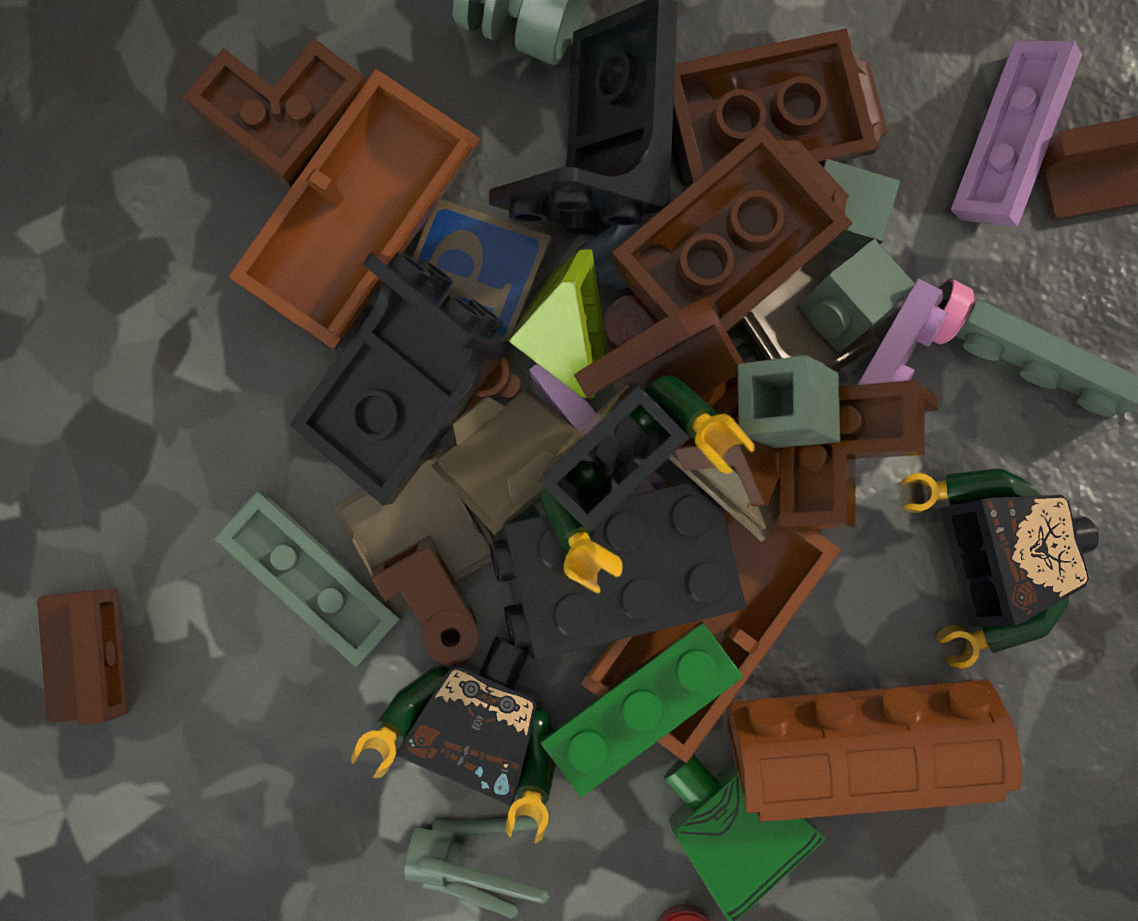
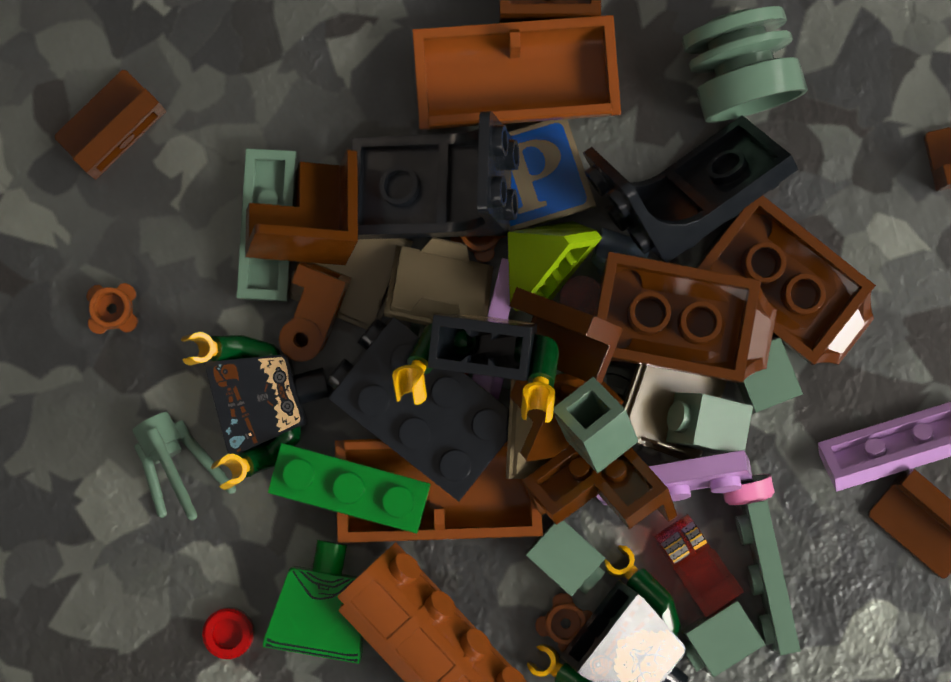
camera: 50 degrees right, 0 degrees up
none -> dark orange plate [86,283,138,334]
none -> reddish brown panel [245,149,358,265]
none -> sand green brick [525,520,606,597]
none -> dark orange plate [535,593,593,652]
none -> clear red leg [654,514,744,617]
none -> sand green brick [681,598,765,678]

